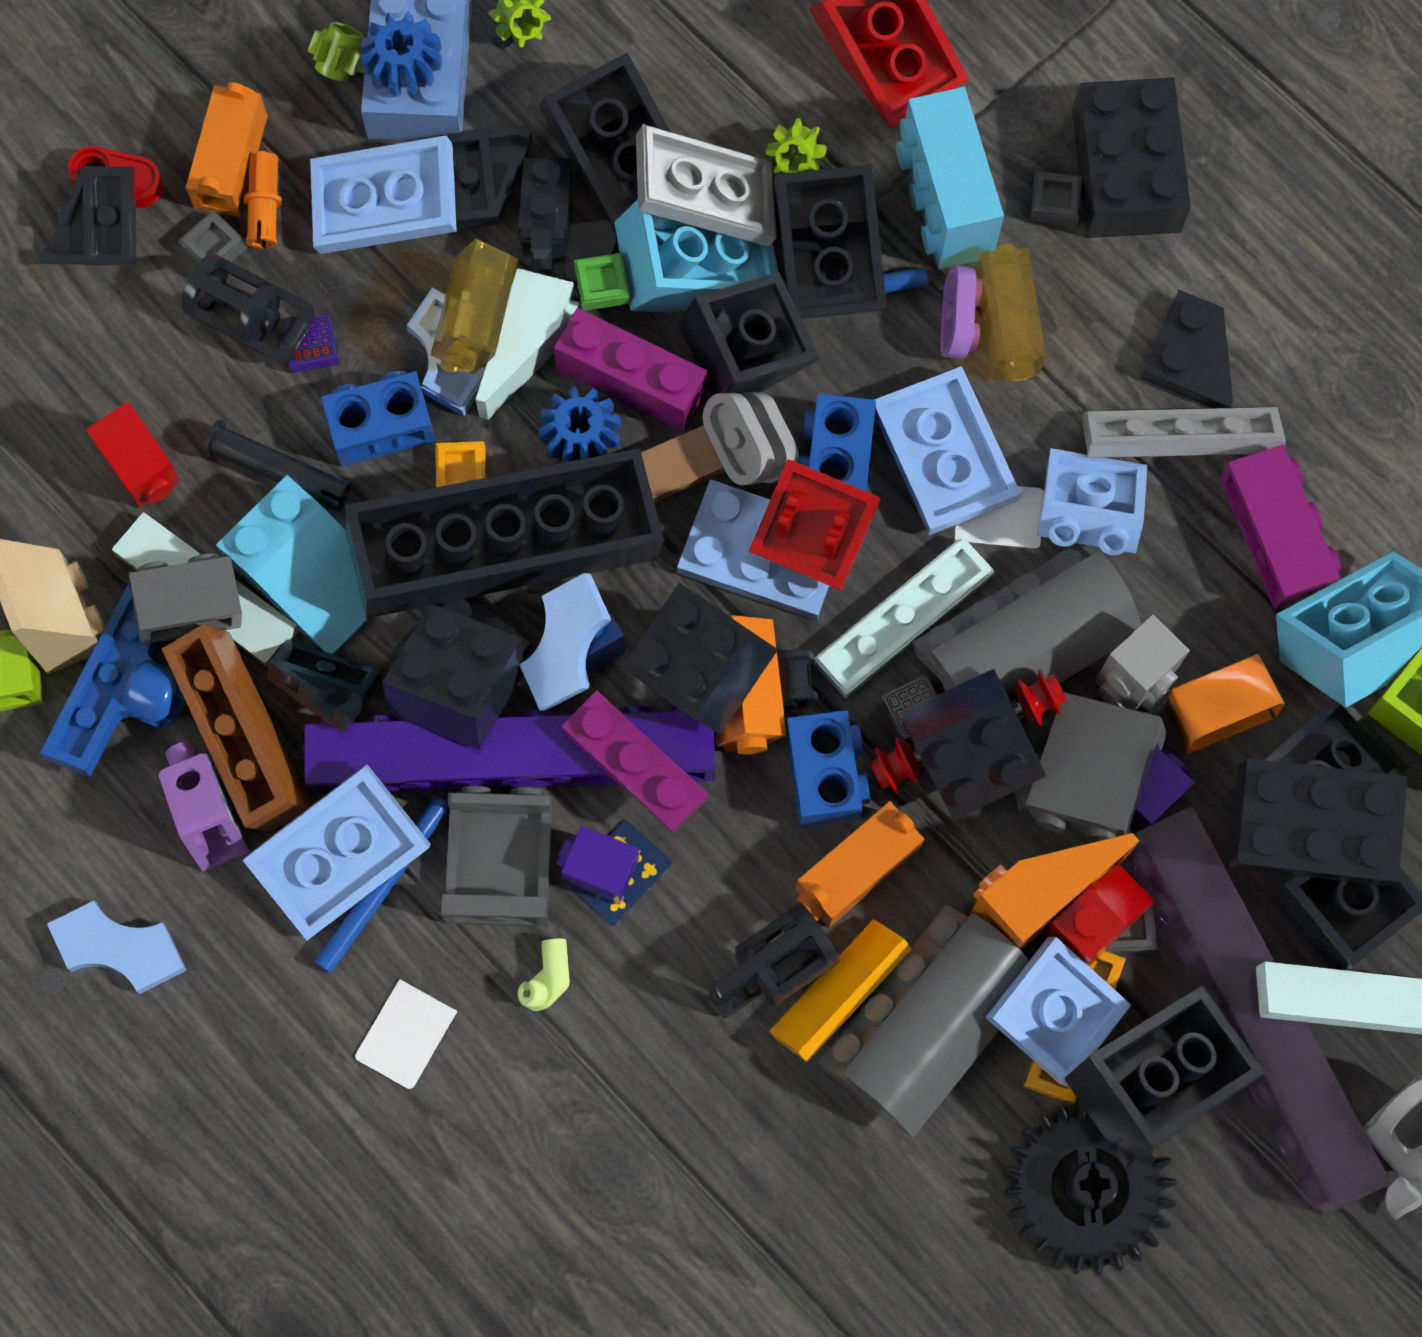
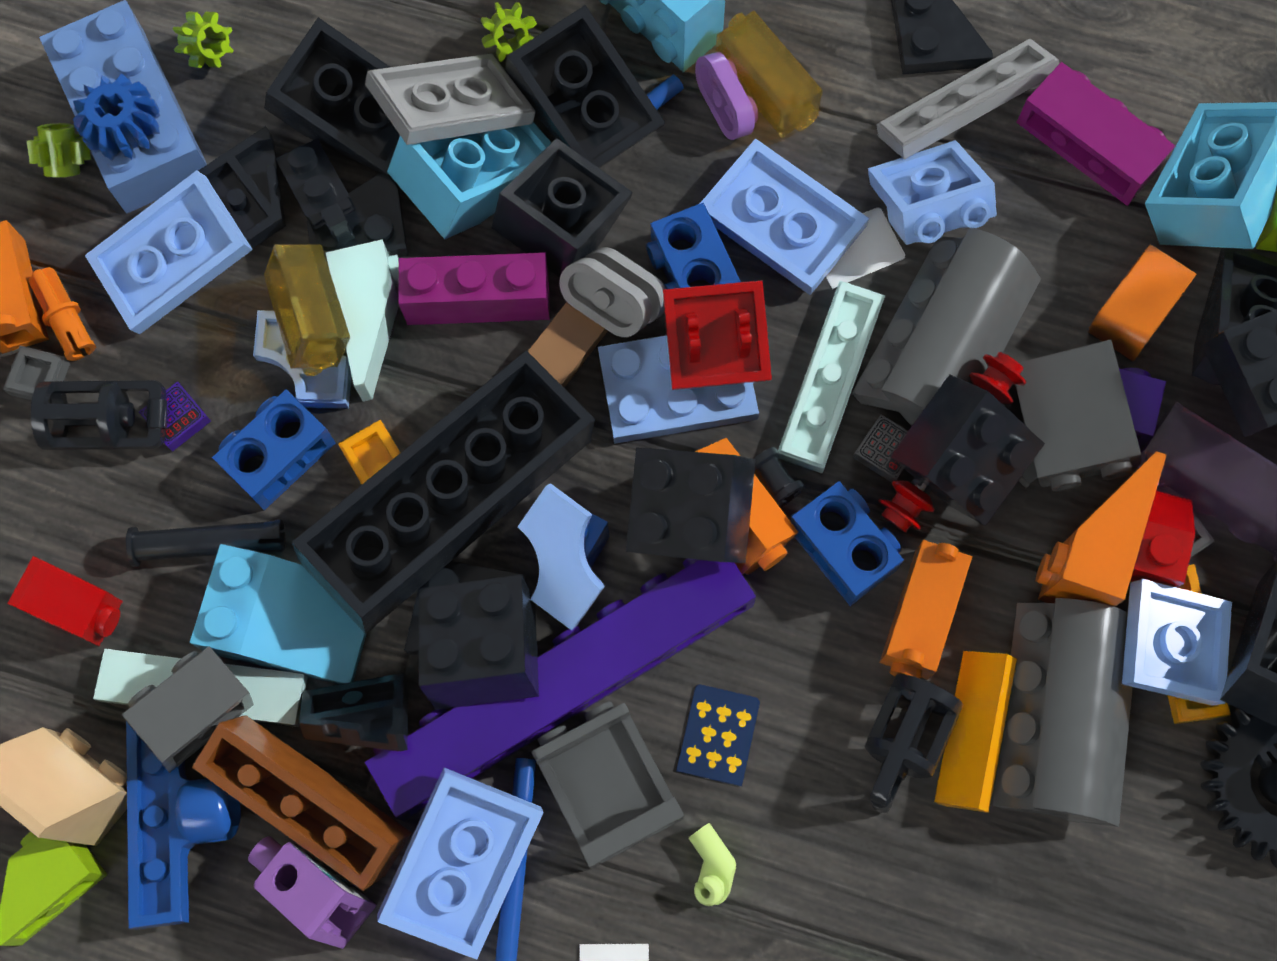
camera: 25 degrees left, 0 degrees up
blue gear [538,386,621,463] -> none
dark purple brick [557,825,639,905] -> none
magenta plate [561,691,708,835] -> none
bright green tile [574,253,630,311] -> none
light grey brick [1095,614,1190,712] -> none

